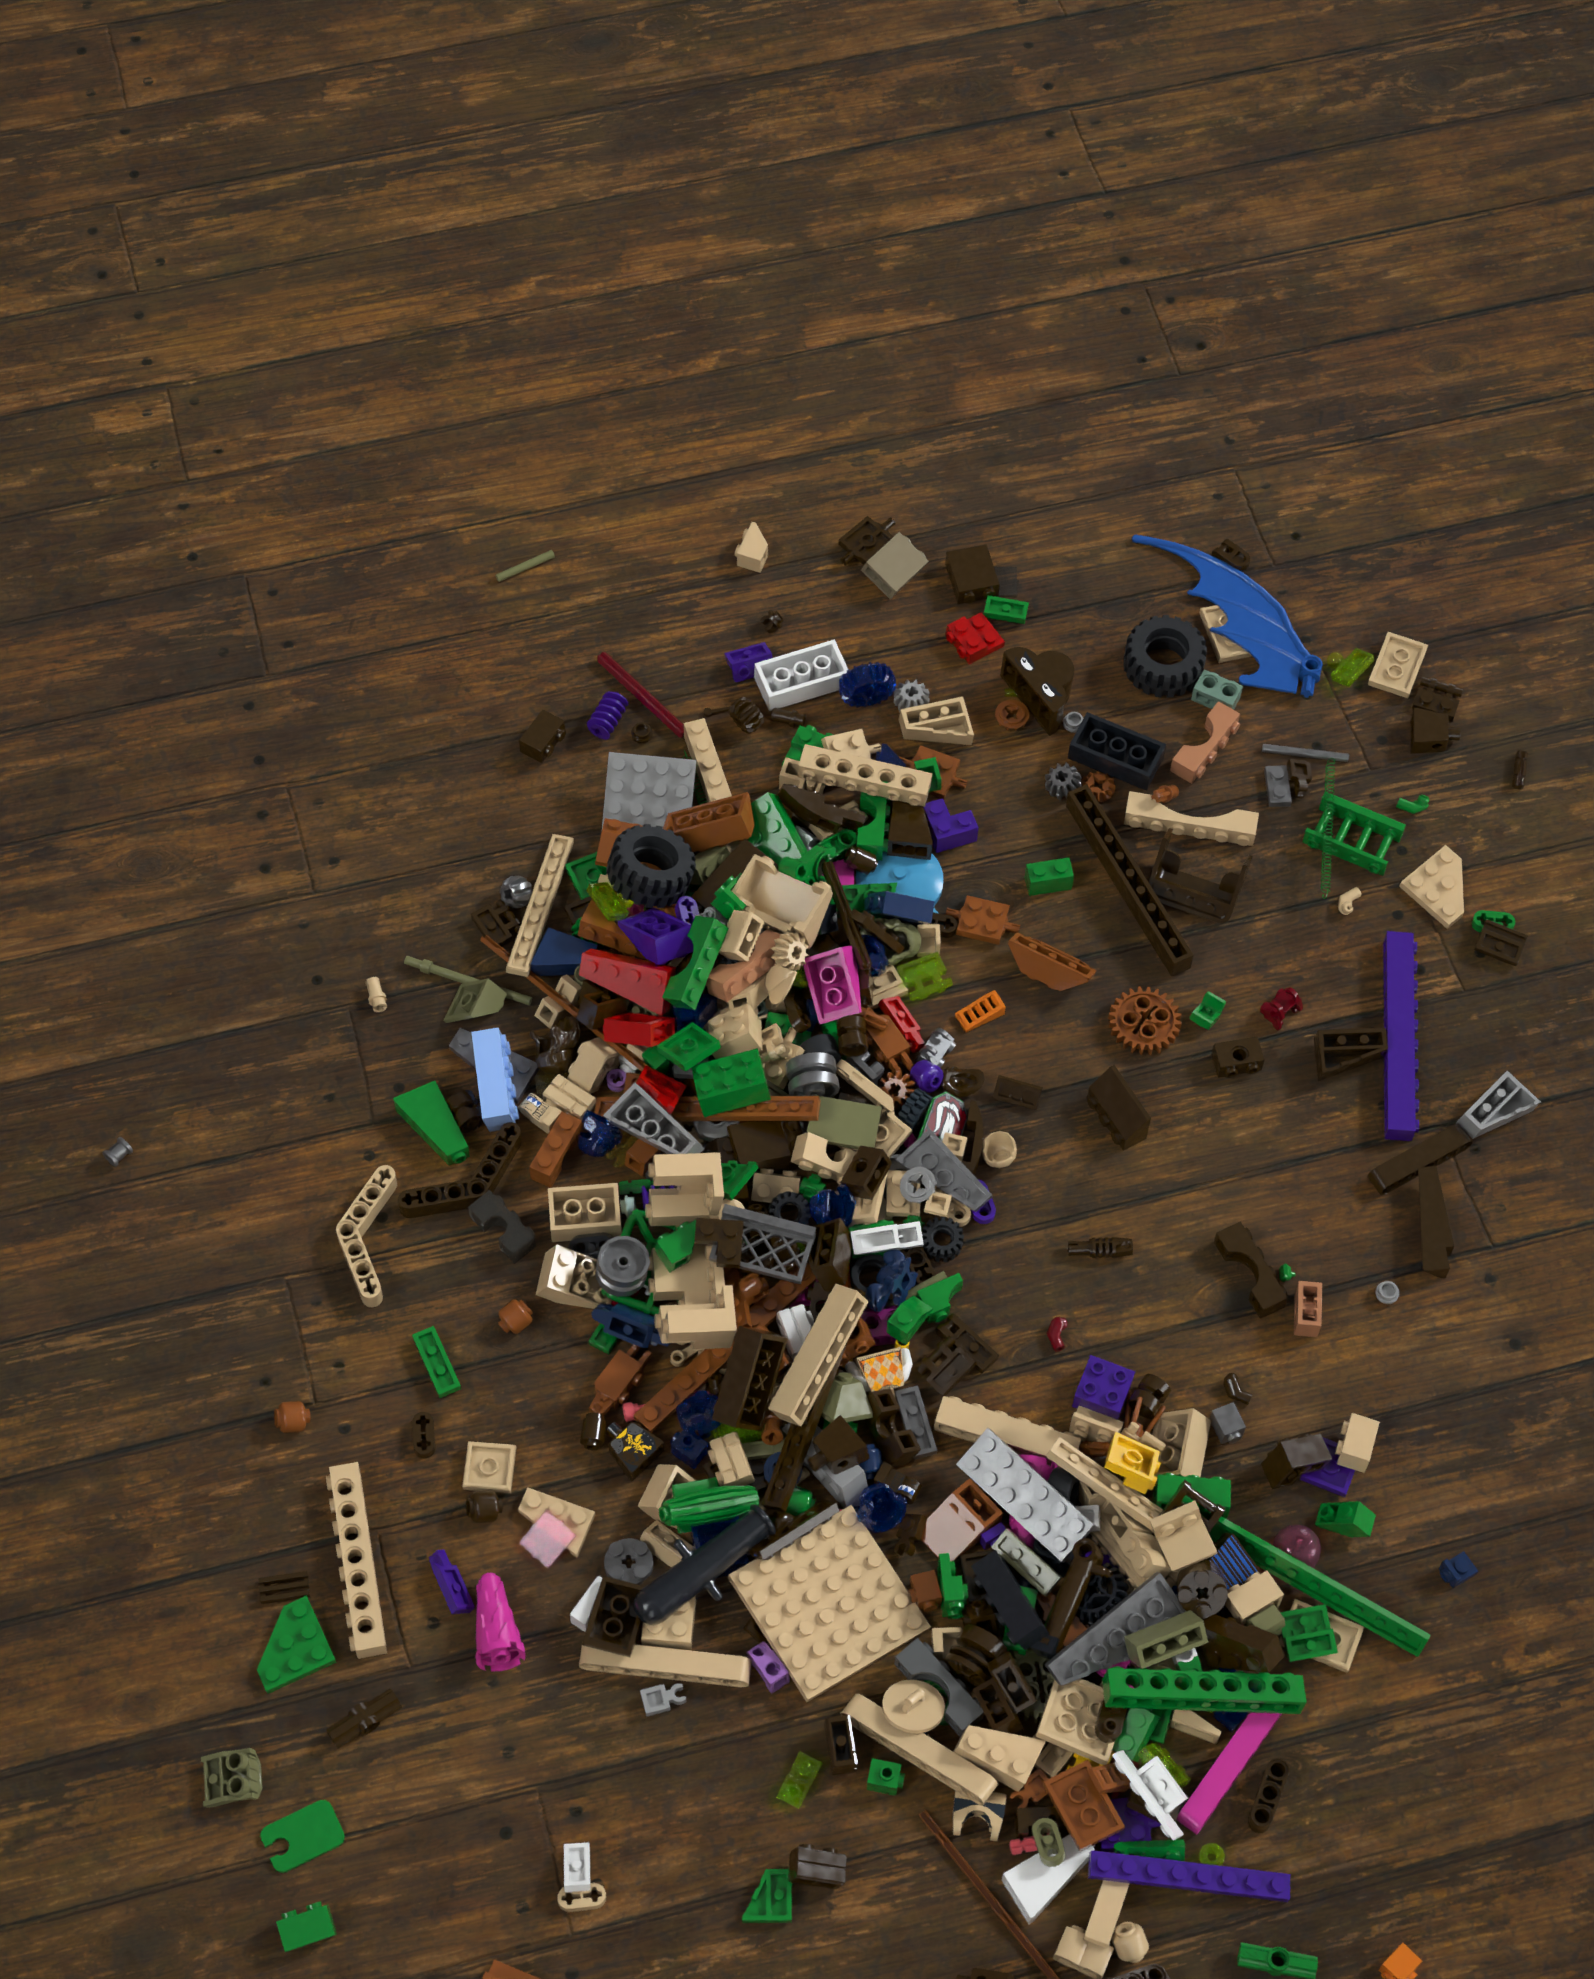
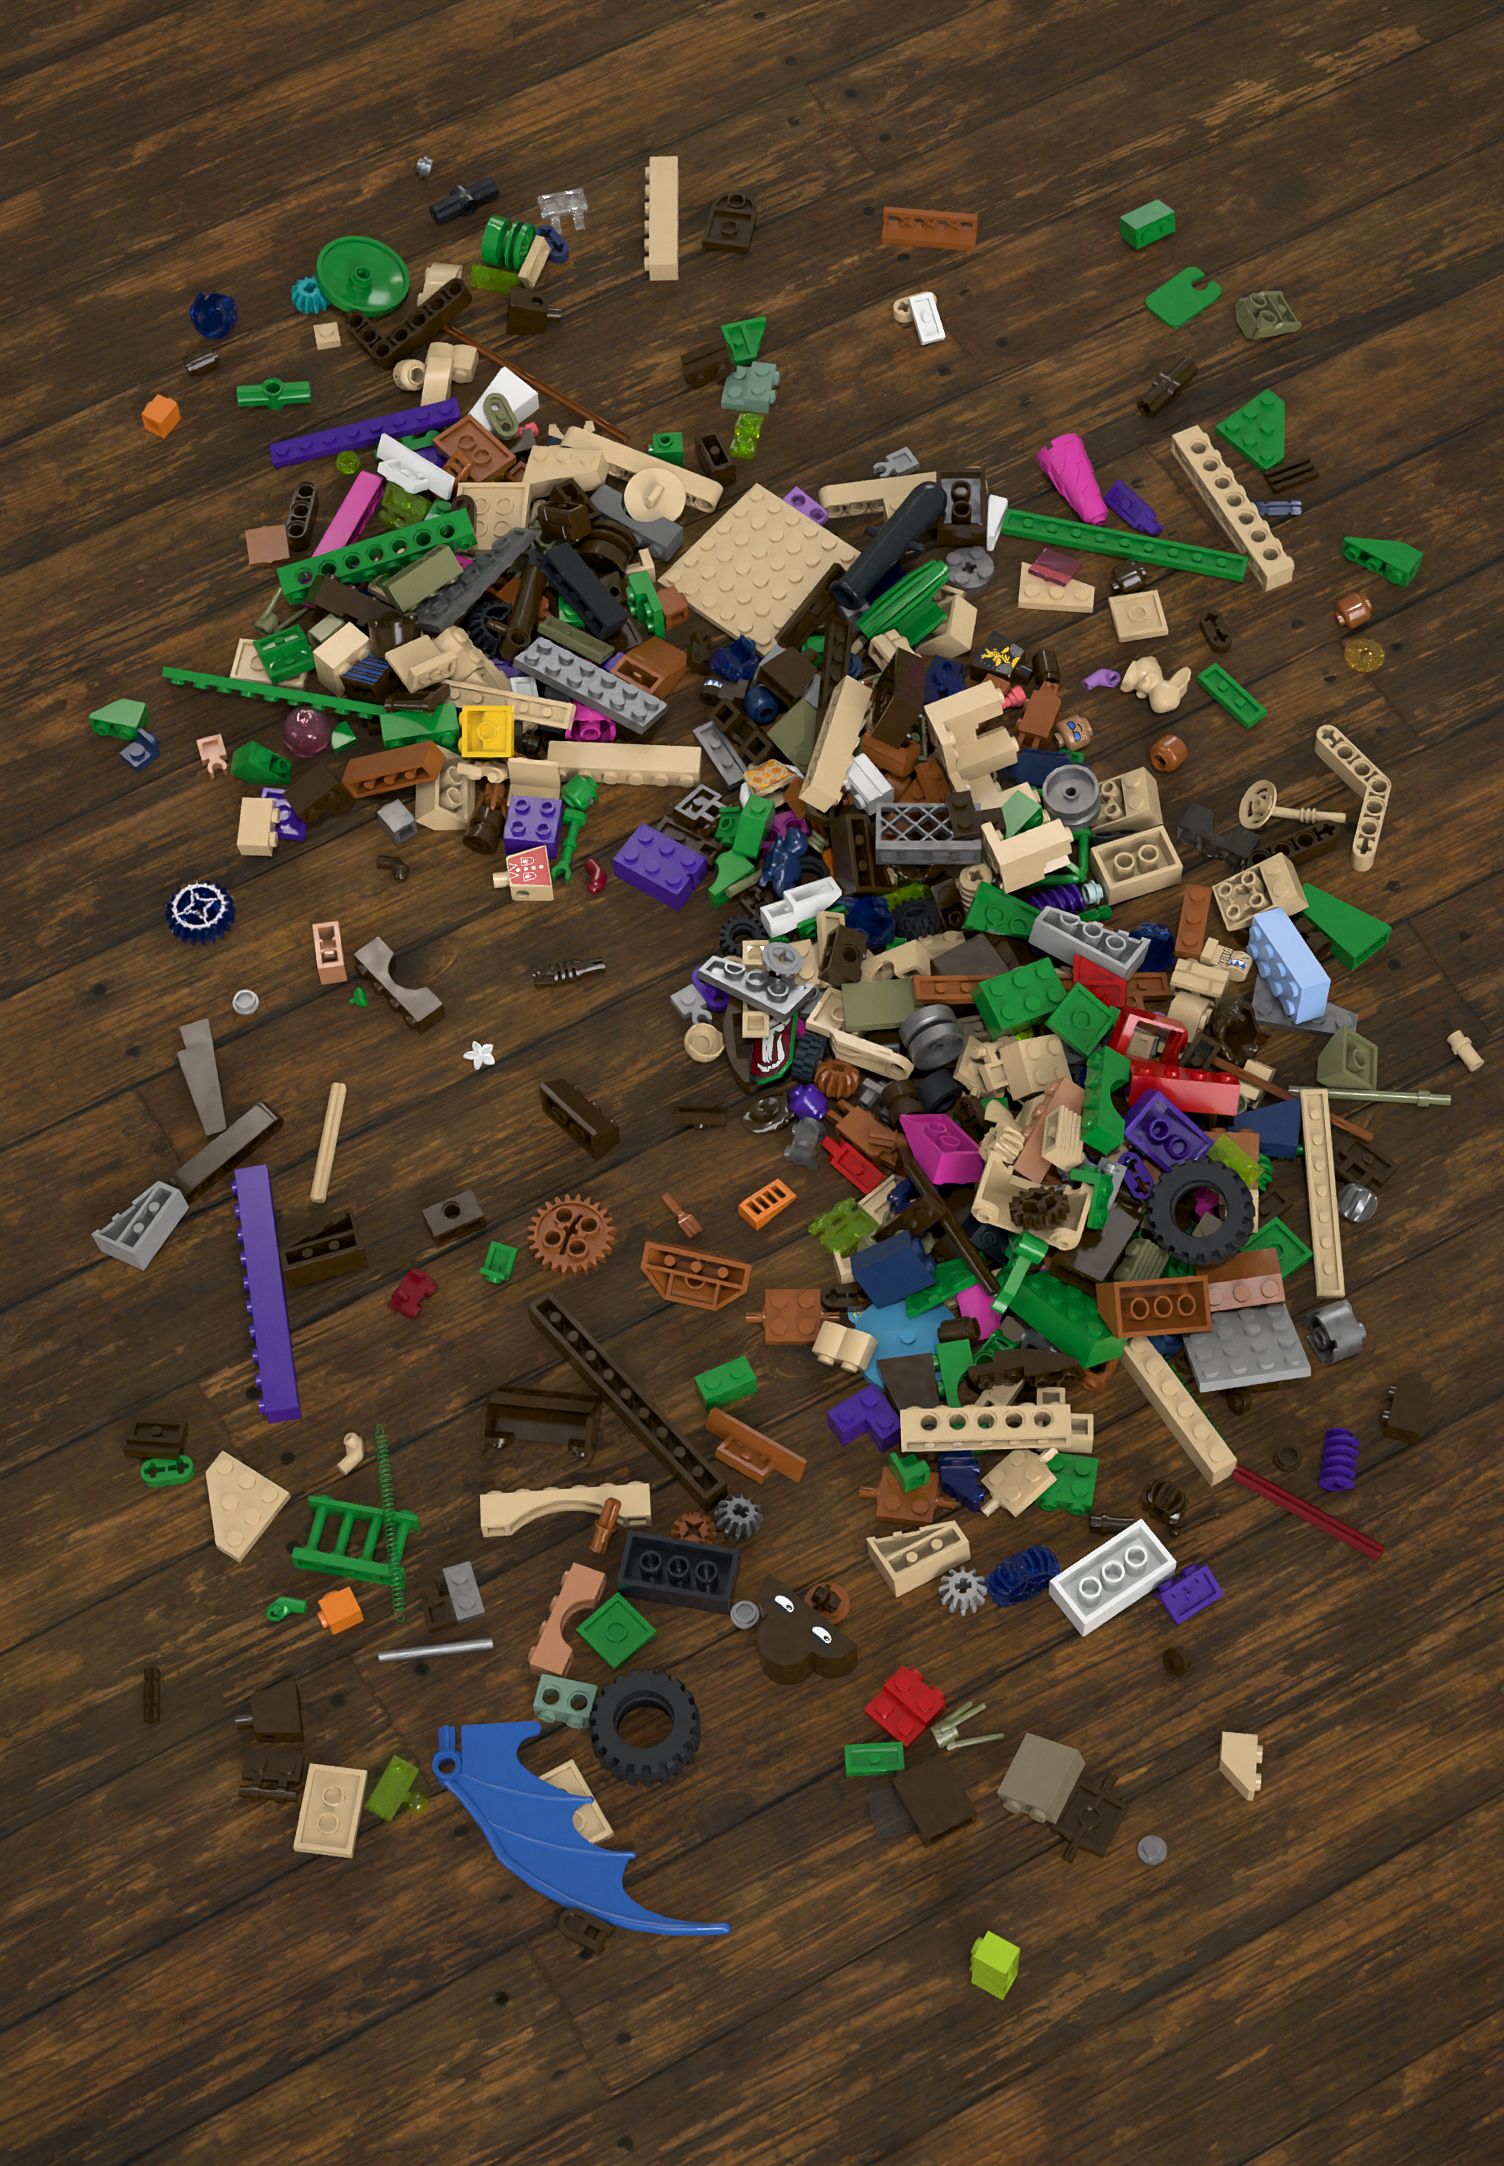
camera: 170 degrees right, 0 degrees up
none -> slope [89,698,150,741]
none -> clear blue gear [165,879,236,946]
none -> plate [196,734,228,779]
none -> piece [245,524,290,567]
none -> olive plant [254,587,309,637]
none -> tan axle [310,1082,346,1204]
none -> orange brick [317,1587,364,1635]
none -> green tile [331,721,357,754]
none -> dark orange brick [341,740,445,799]
none -> white plant [463,1041,495,1070]
none -> torso [493,845,554,901]
none -> green piece [551,808,588,883]
none -> green head [560,775,599,812]
none -> green plate [576,1592,657,1672]
none -> dark purple piece [613,823,707,911]
none -> dark orange piece [661,1192,703,1240]
none -> light grey plate [670,984,712,1025]
none -> dark orange bracket [705,1407,807,1484]
none -> green brick [715,807,743,849]
none -> sand green plate [721,361,780,414]
none -> dark brown plate [810,1584,842,1613]
none -> tan brick [812,1321,878,1373]
none -> olive plant [929,1701,1005,1752]
none -> lime brick [969,1931,1020,2000]
none -> green plate [1001,508,1249,582]
none -> dark brown gear [1009,1186,1070,1230]
none -> medium nougat head [1053,715,1093,752]
none -> medium lavender arm [1082,669,1121,691]
none -> tan animal [1120,656,1191,713]
none -> flat silver plate [1137,1835,1167,1865]
none -> tan slope [1212,852,1309,931]
none -> tan dish [1239,780,1346,829]
none -> dark blue axle [1254,500,1302,516]
none -> flat silver brick [1304,1300,1366,1365]
none -> green slope [1341,537,1423,588]
none -> clear yellow gear [1344,636,1385,672]

